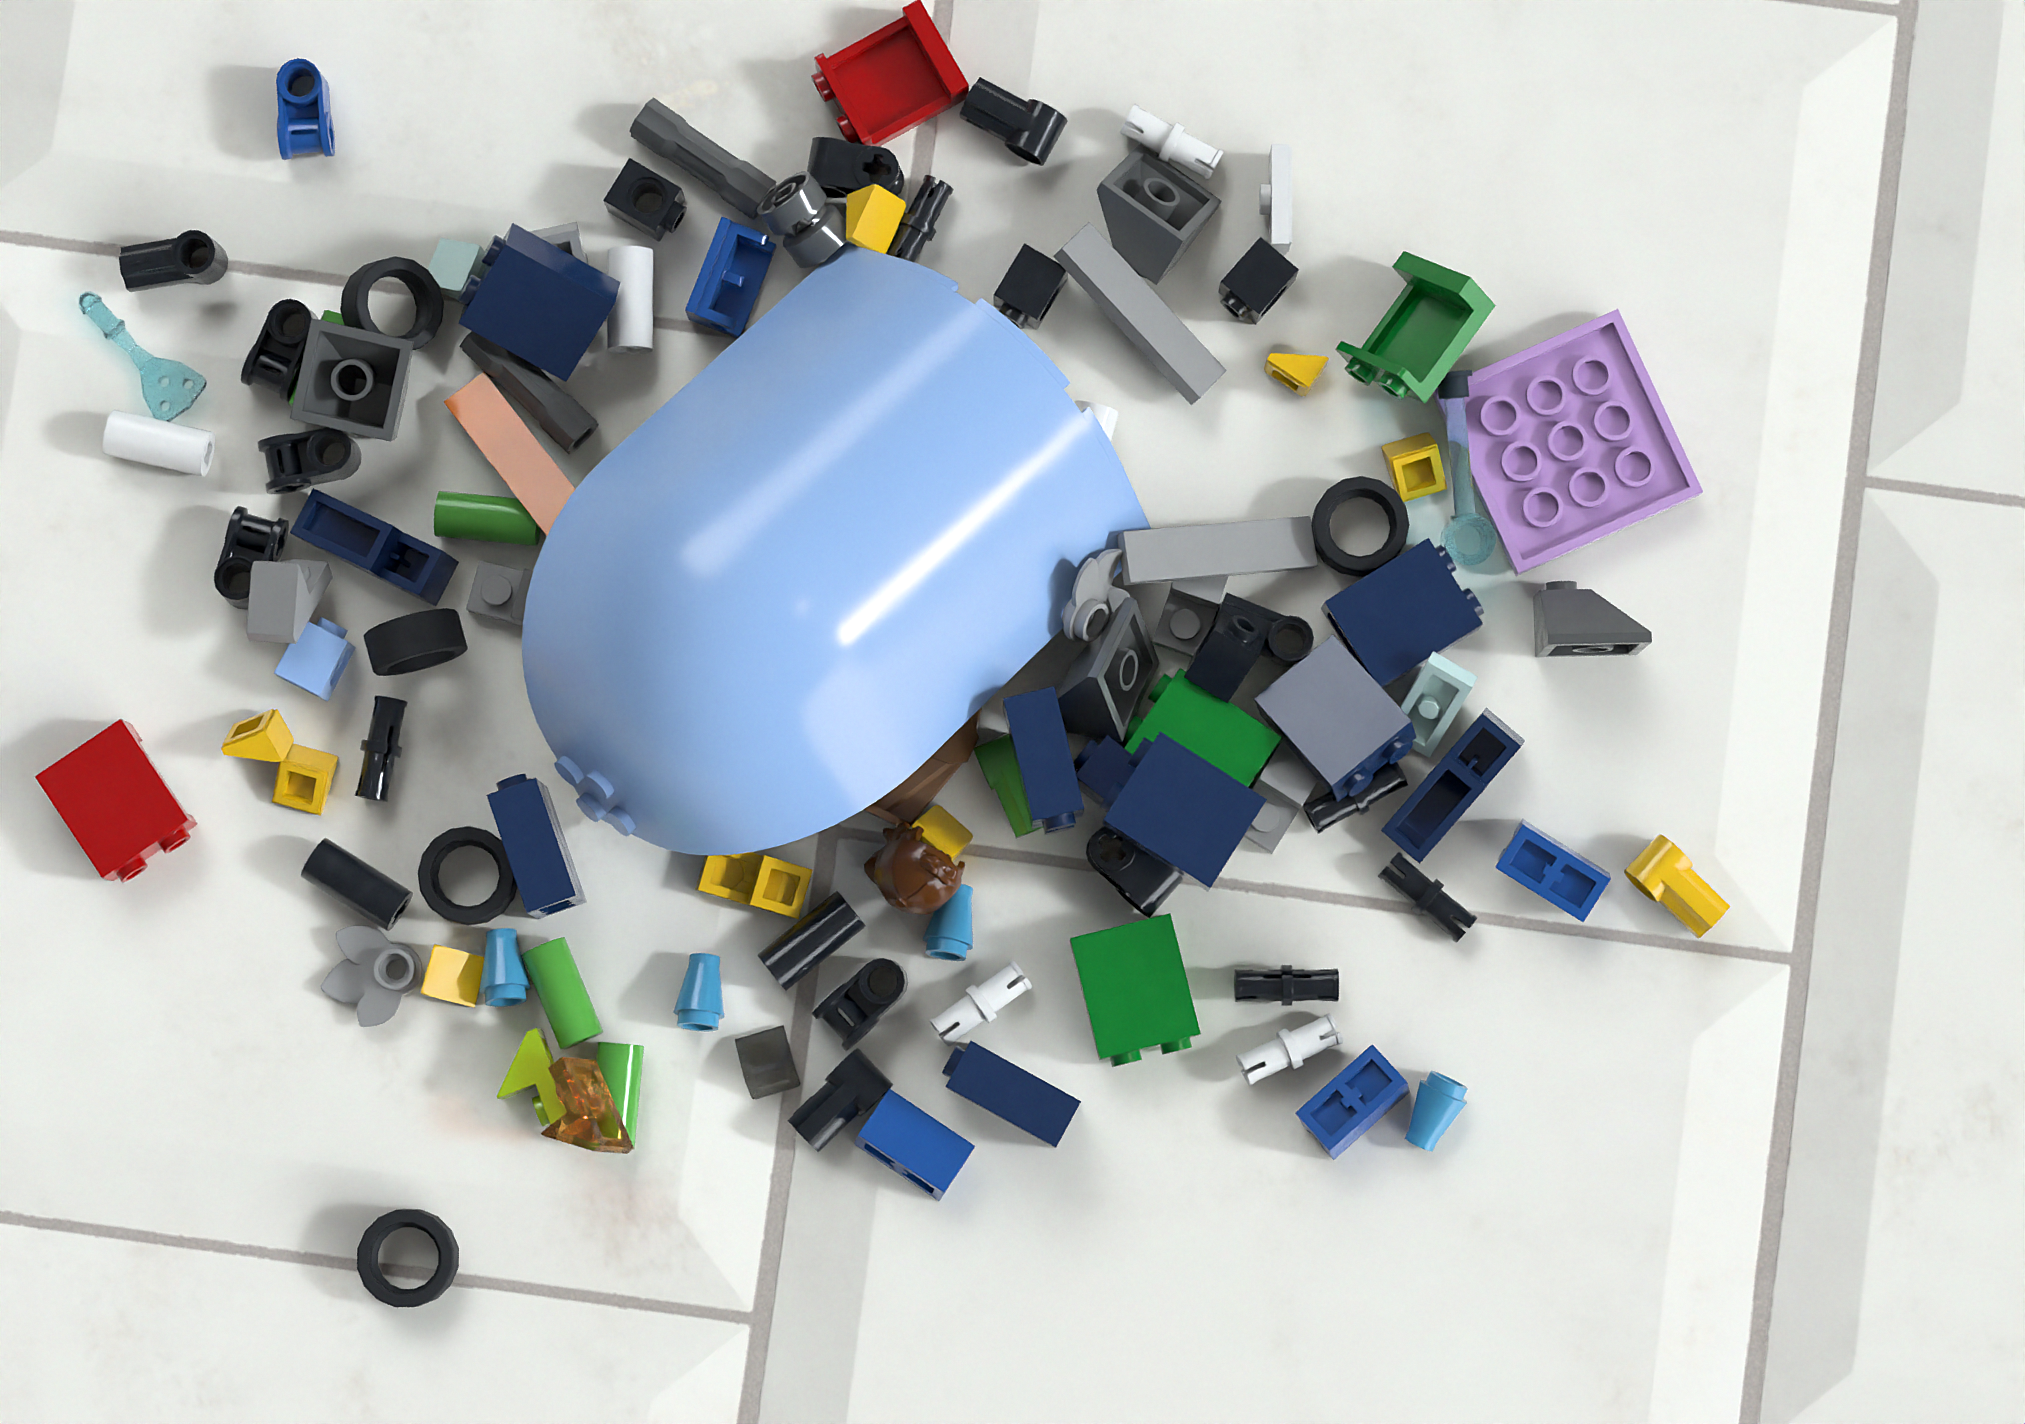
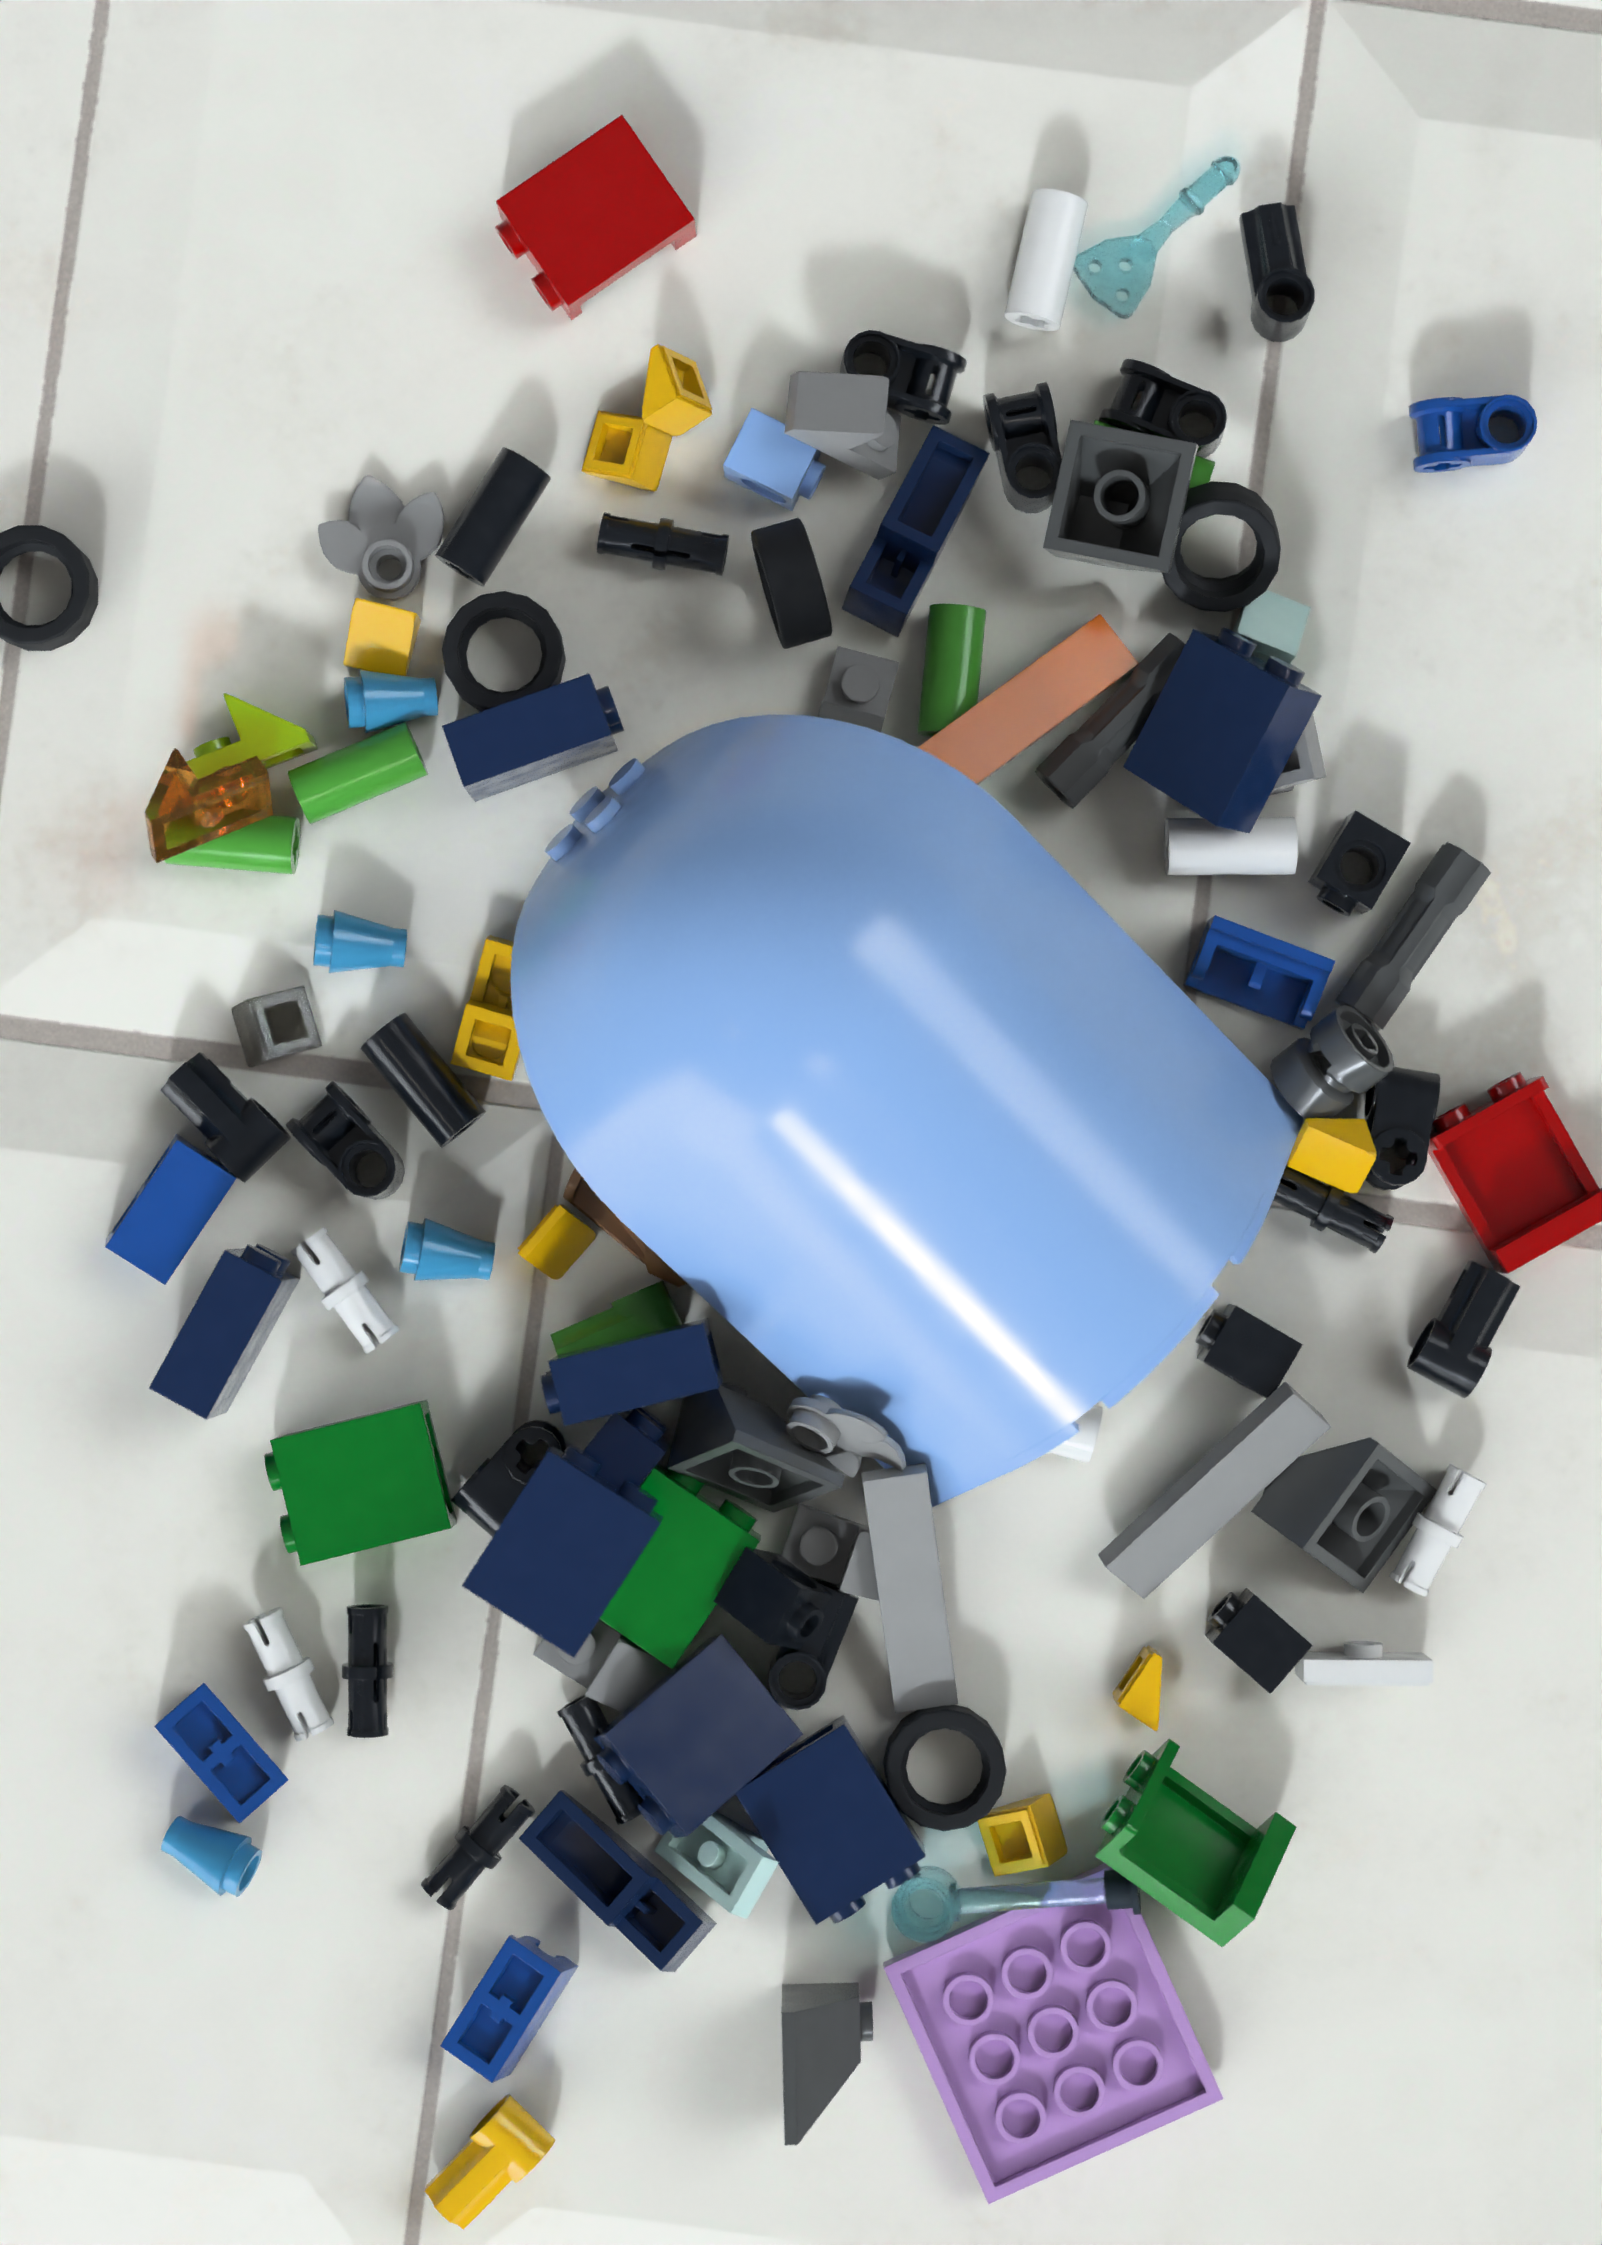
camera: 90 degrees right, 5 degrees up
reddish brown hair [864,822,965,915] -> none

